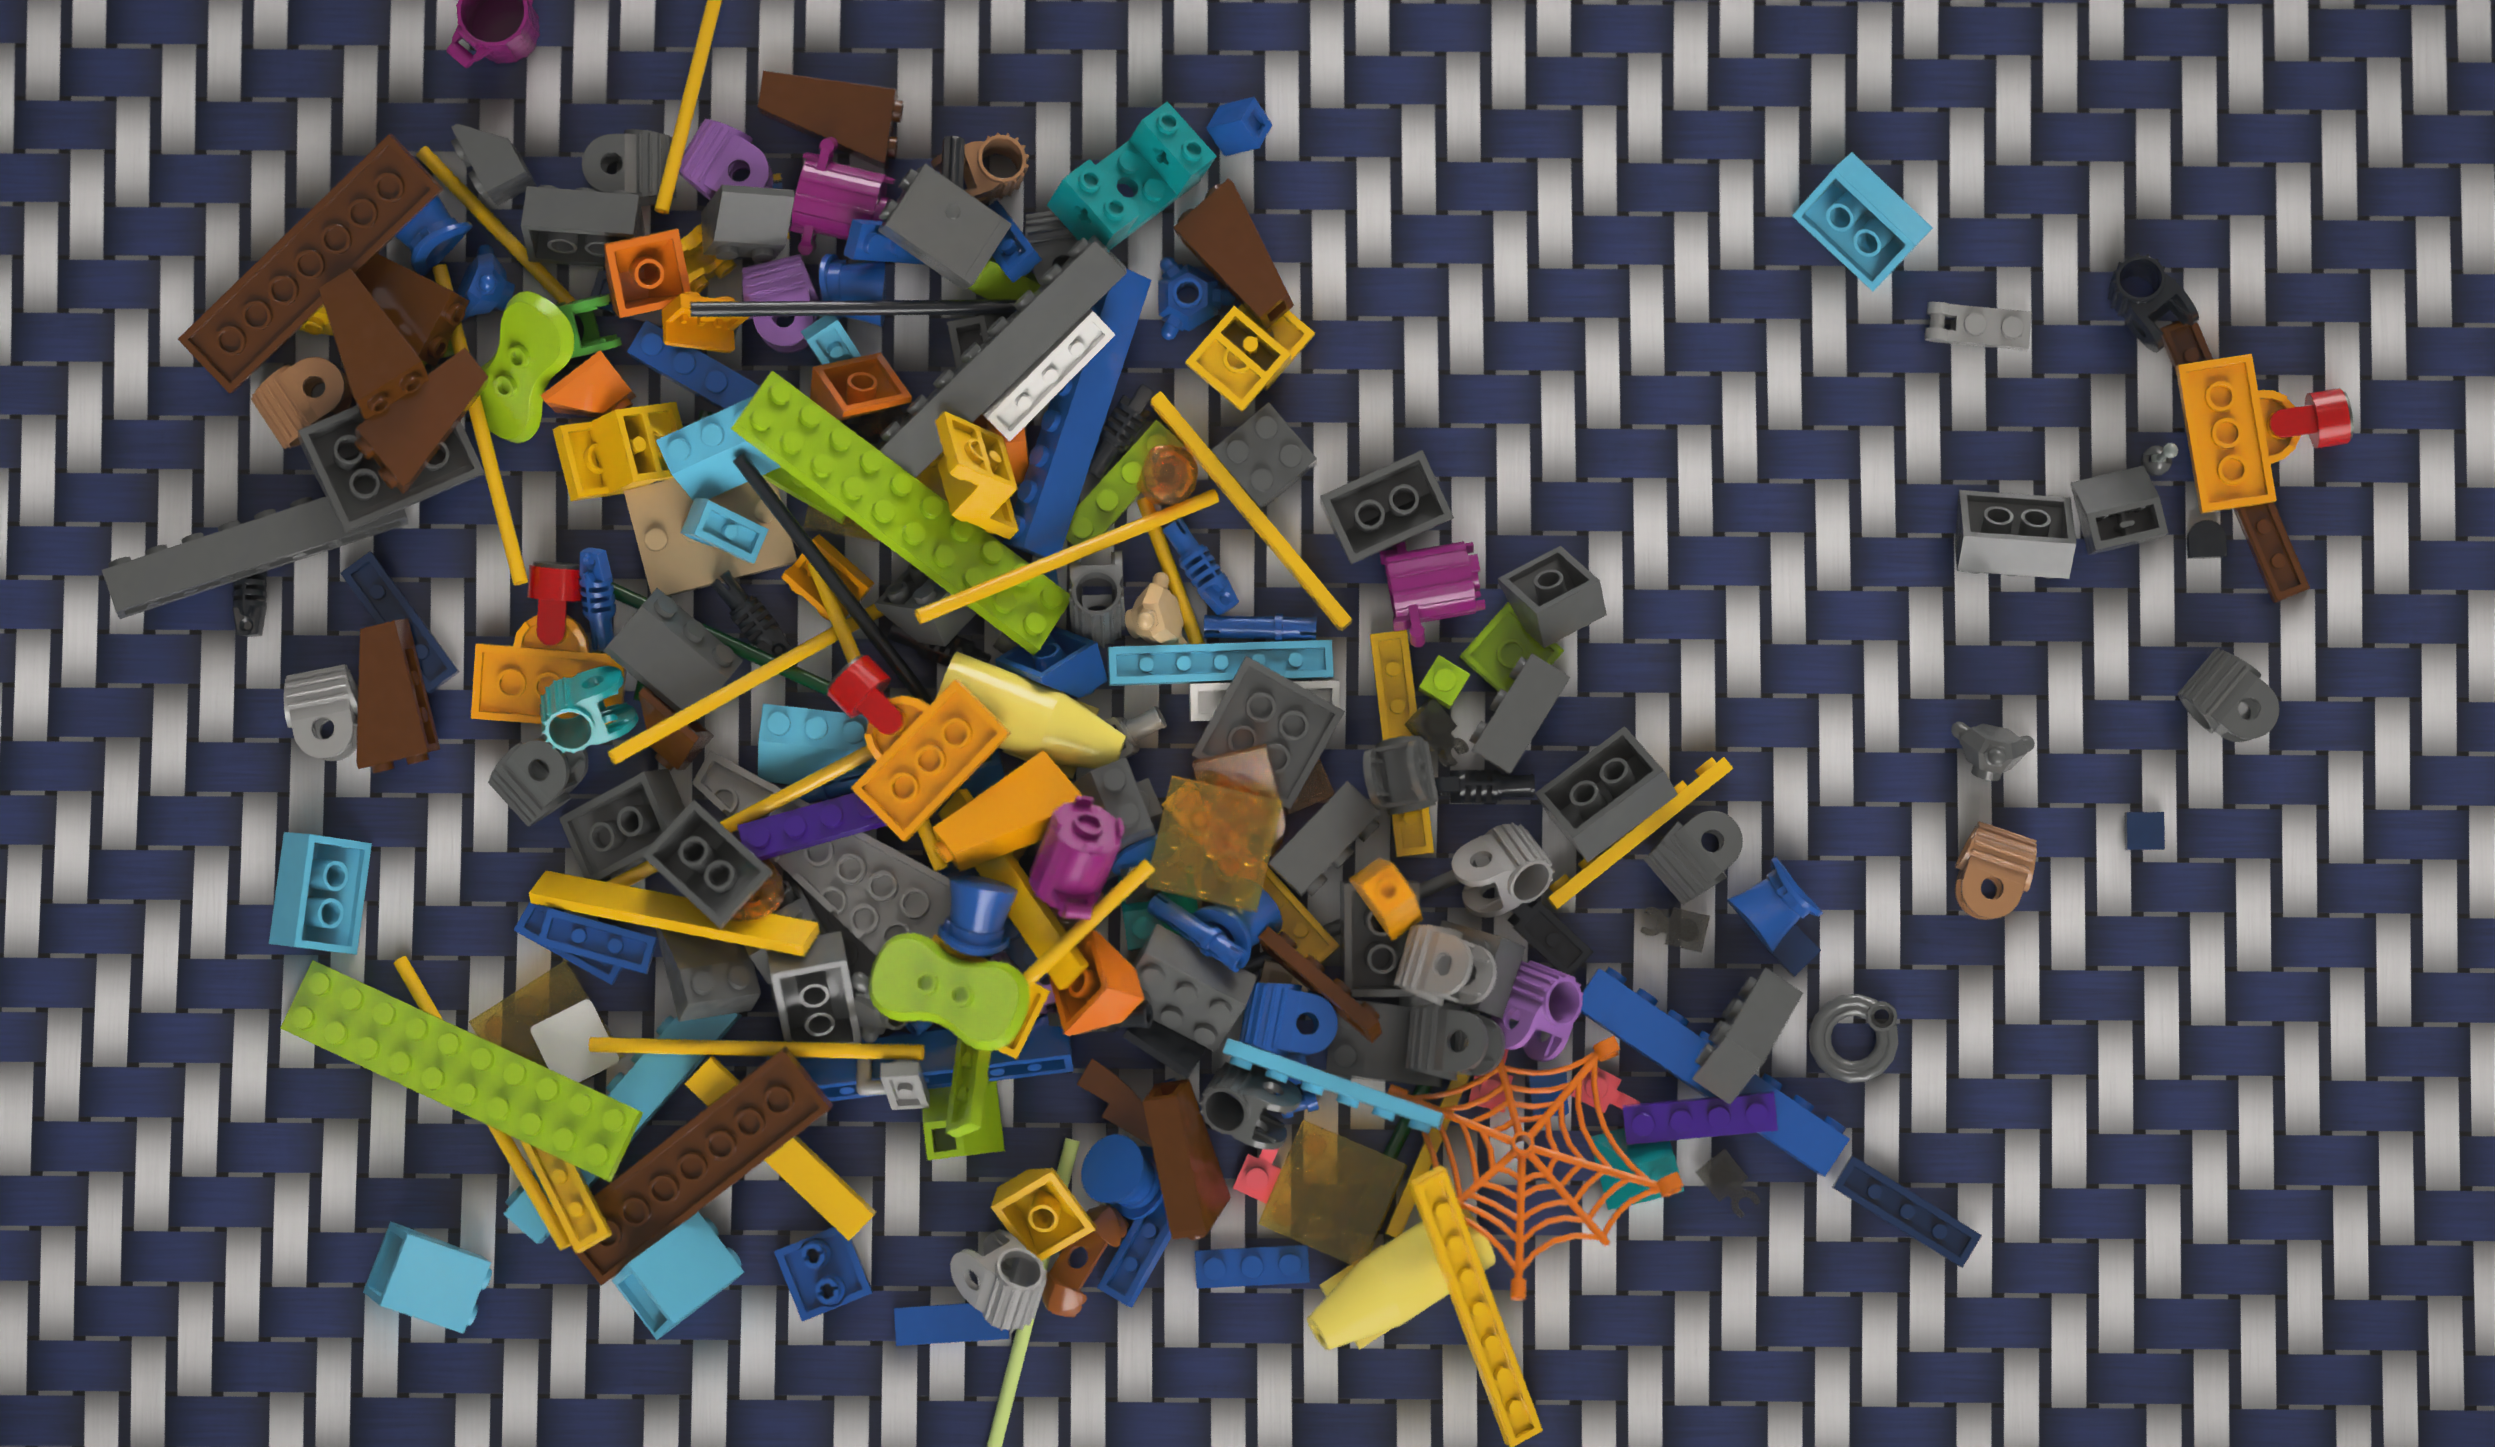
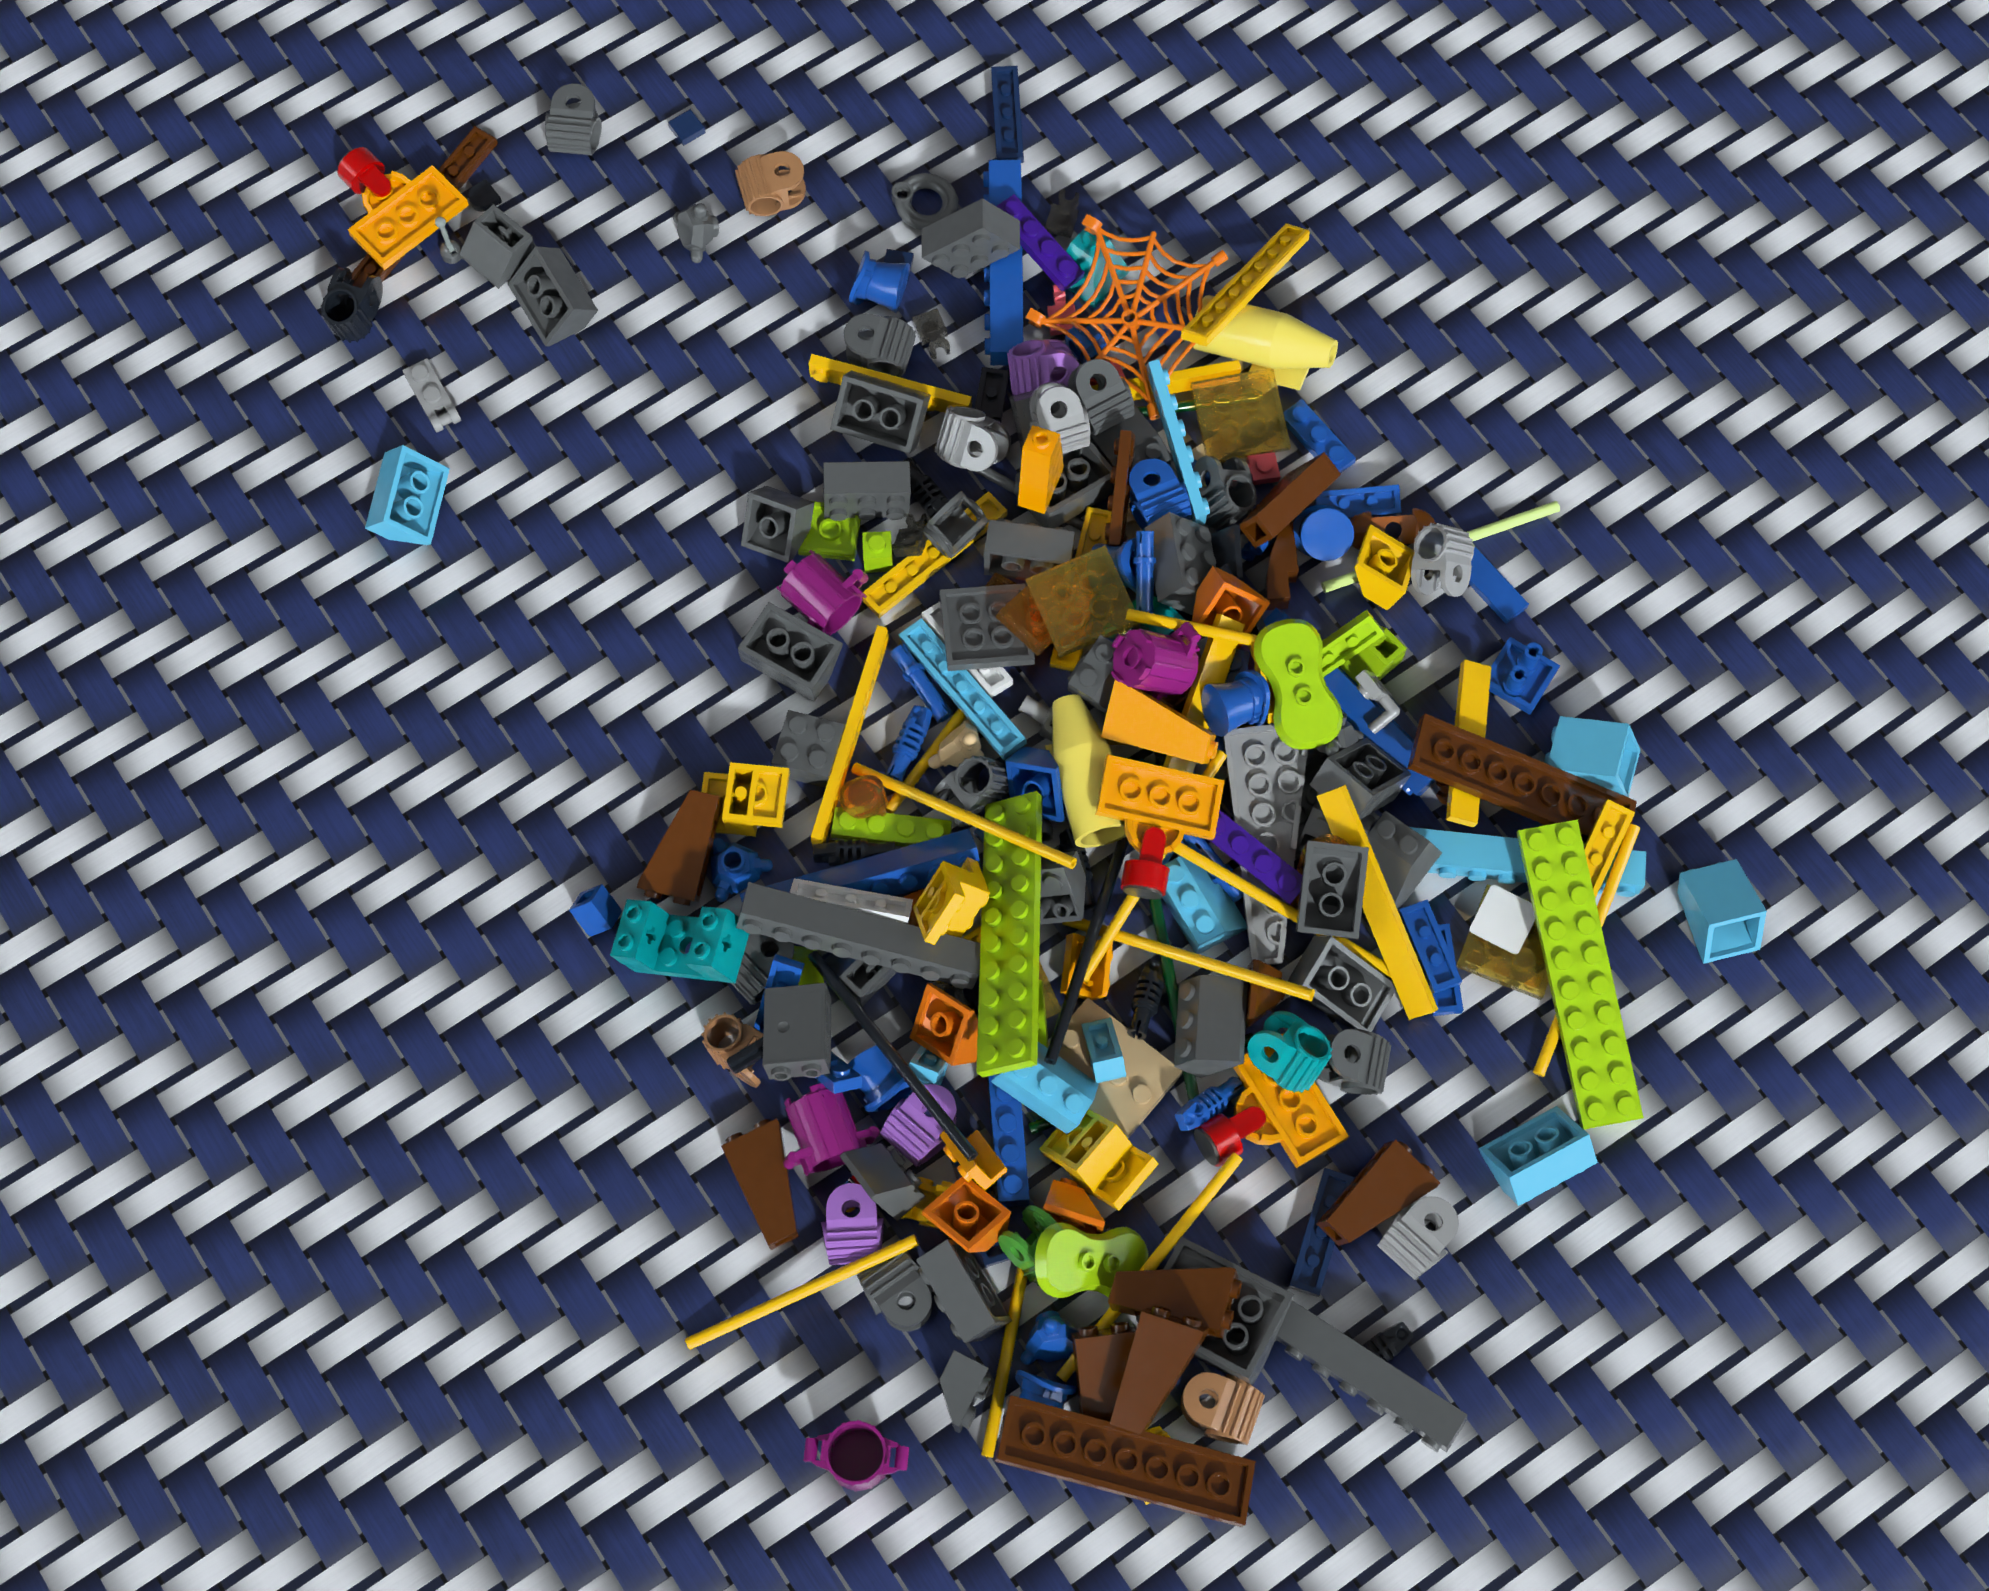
camera: 125 degrees left, 15 degrees down
yellow piece [589,1037,925,1060] -> none

